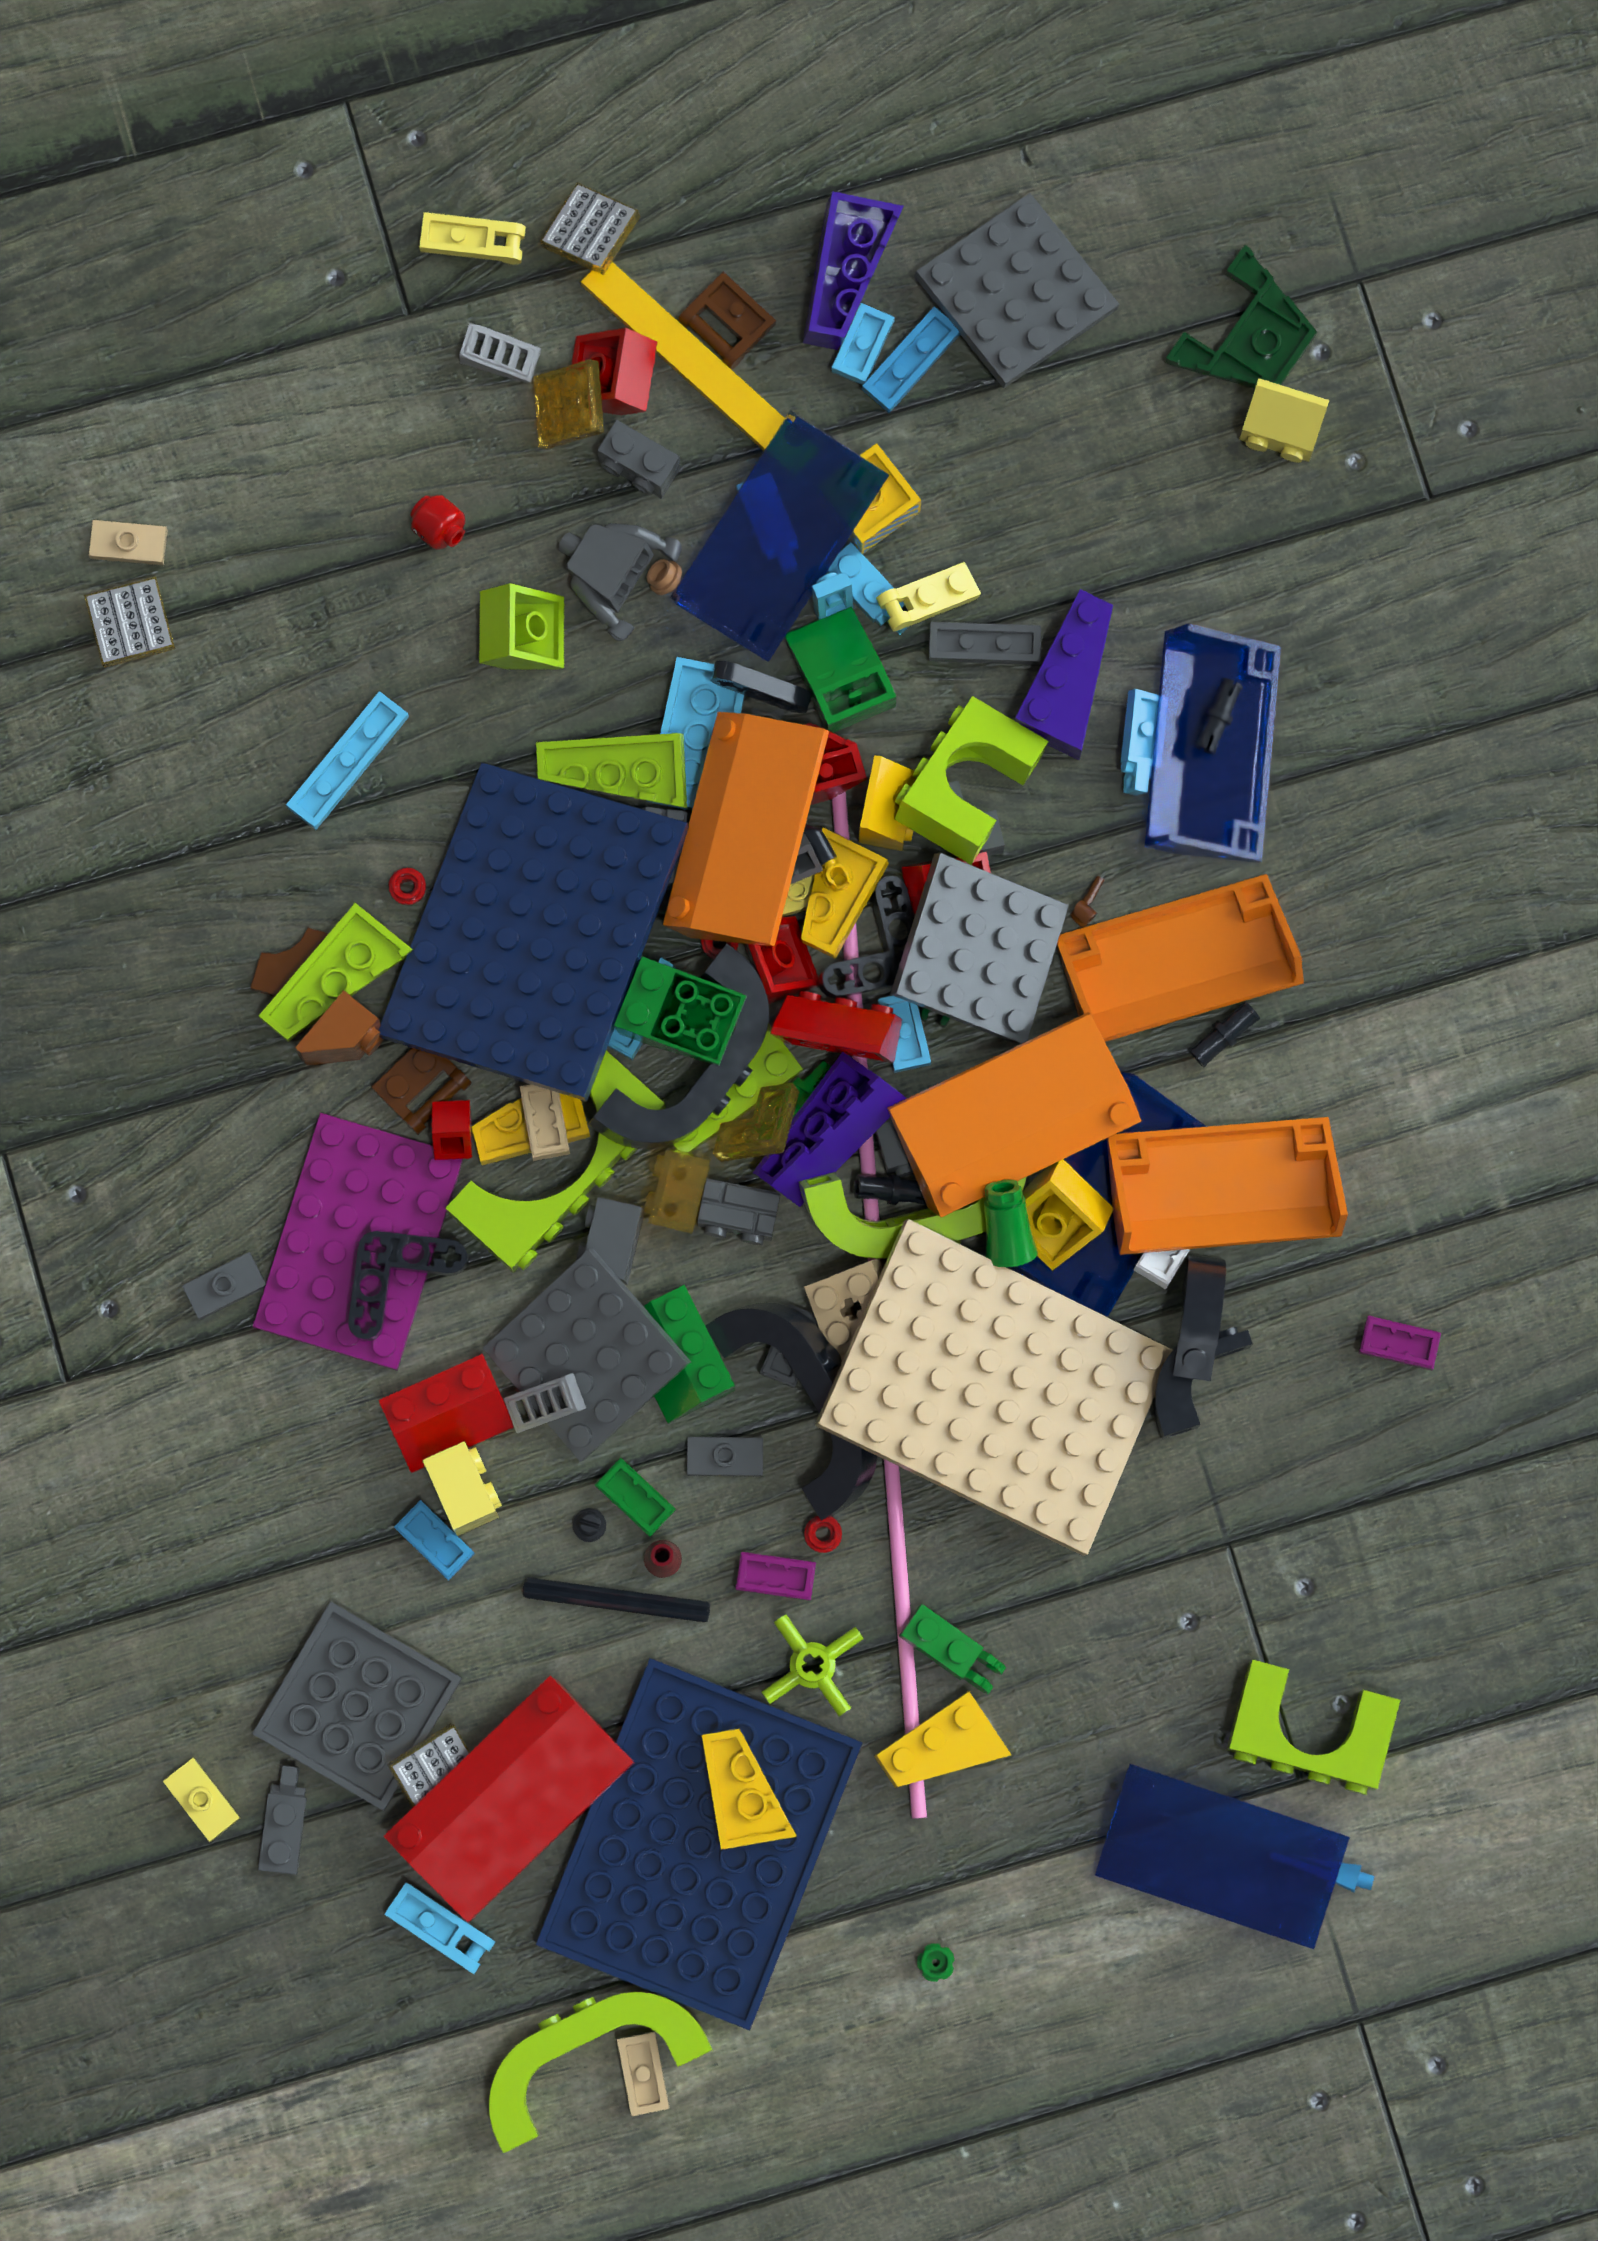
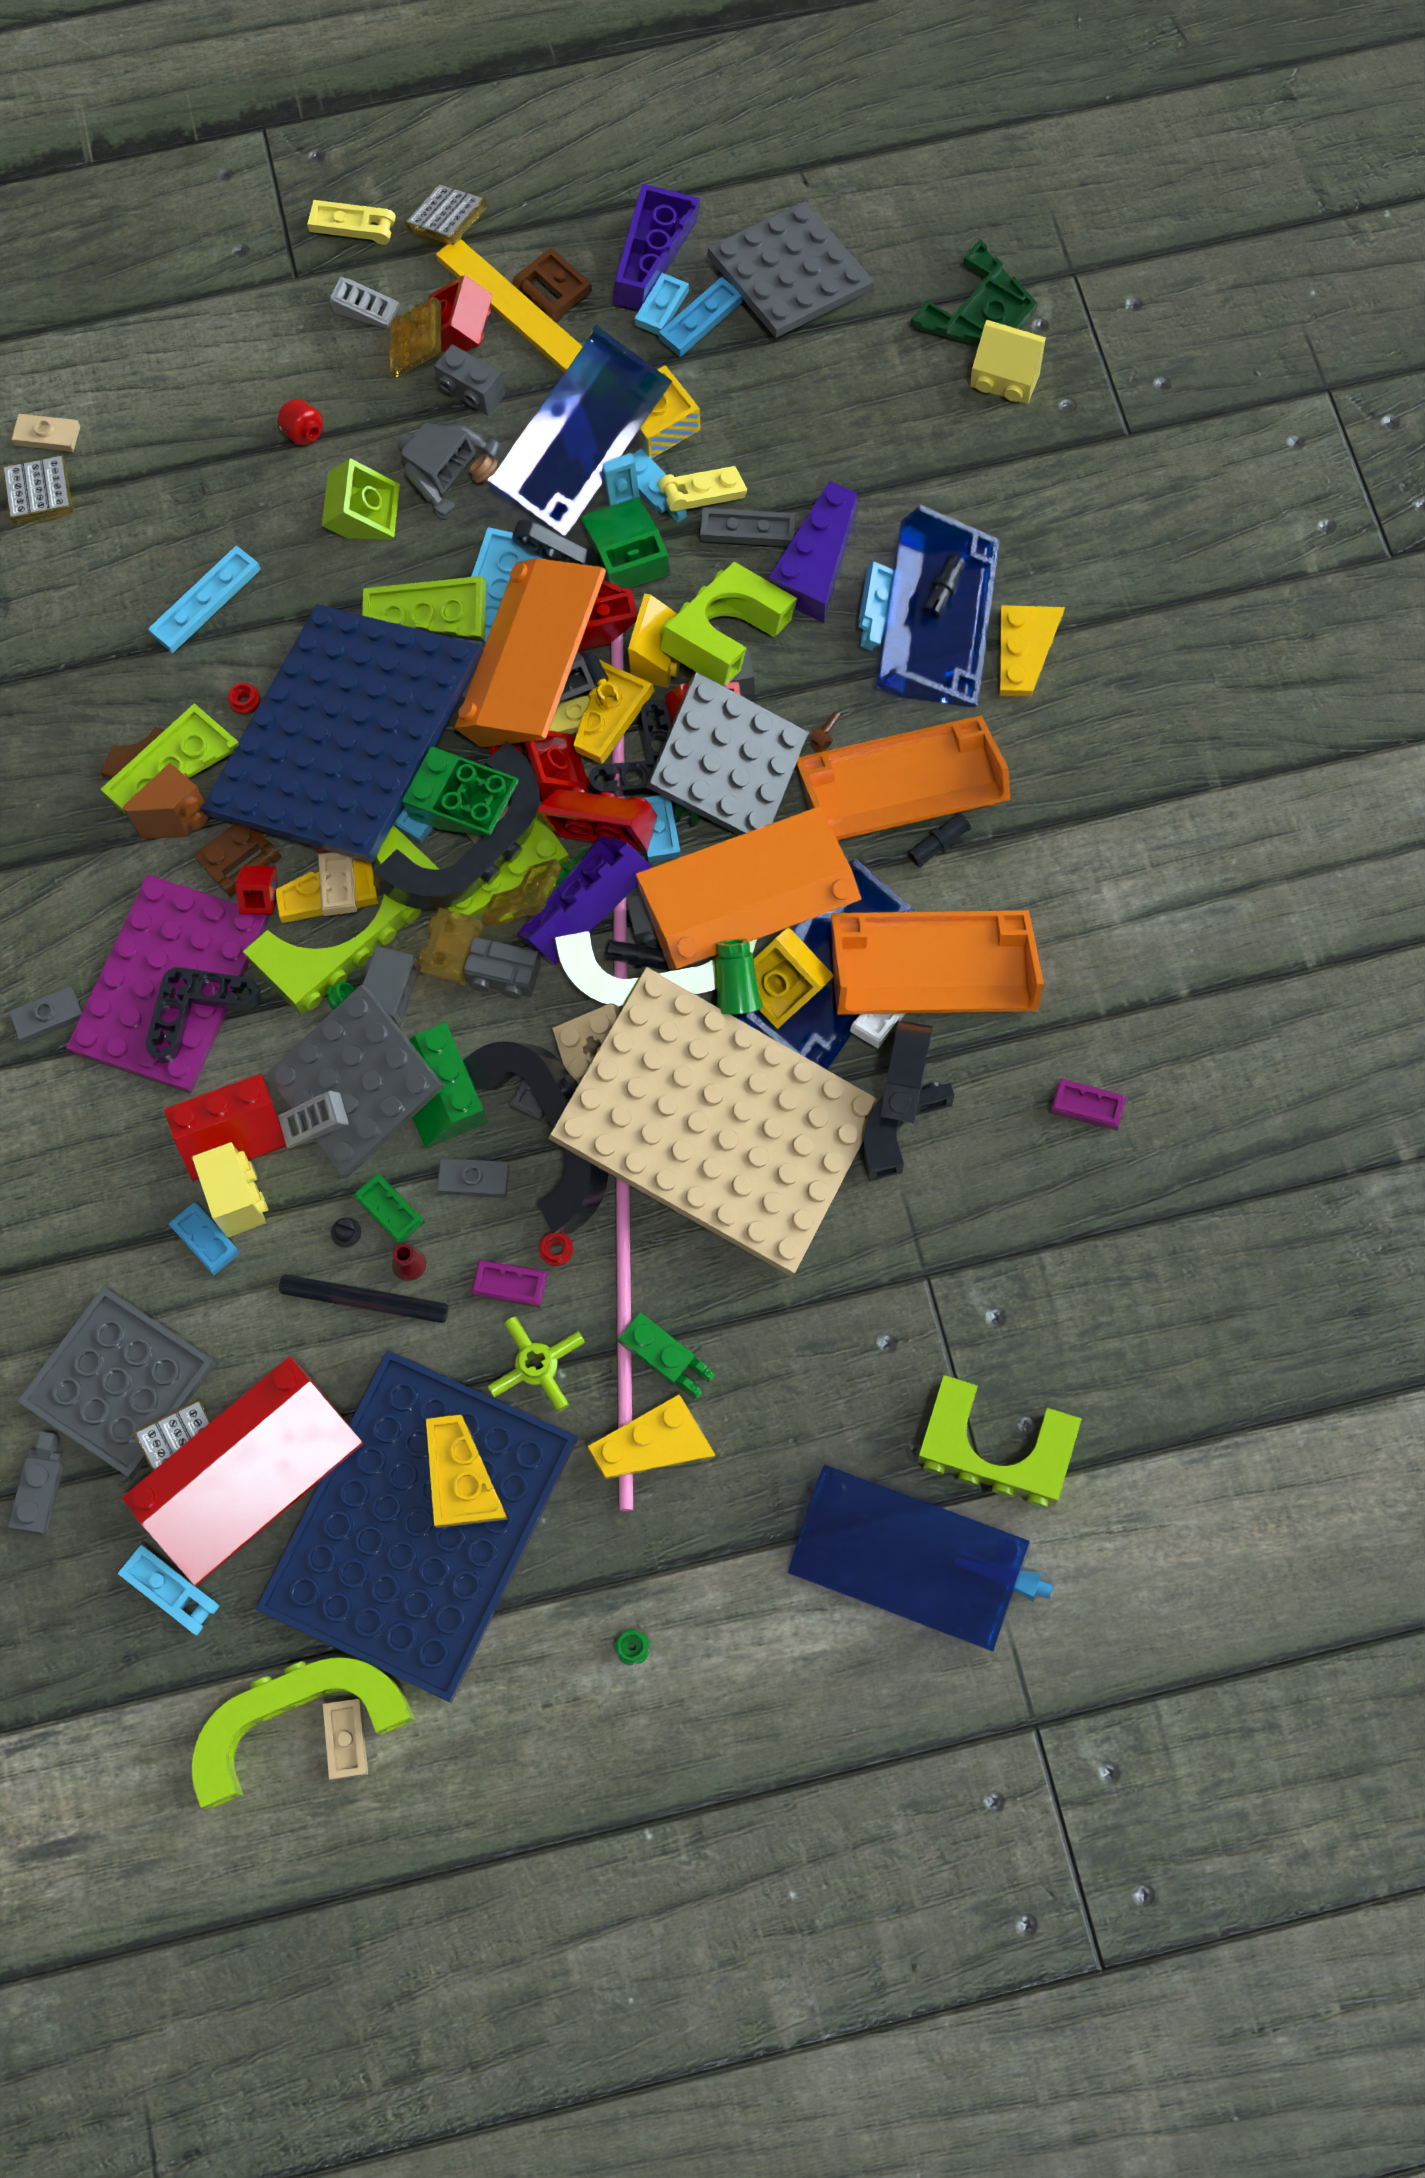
camera: 10 degrees right, 10 degrees down
none -> green plate [327,981,355,1010]
none -> yellow wing [999,605,1065,697]

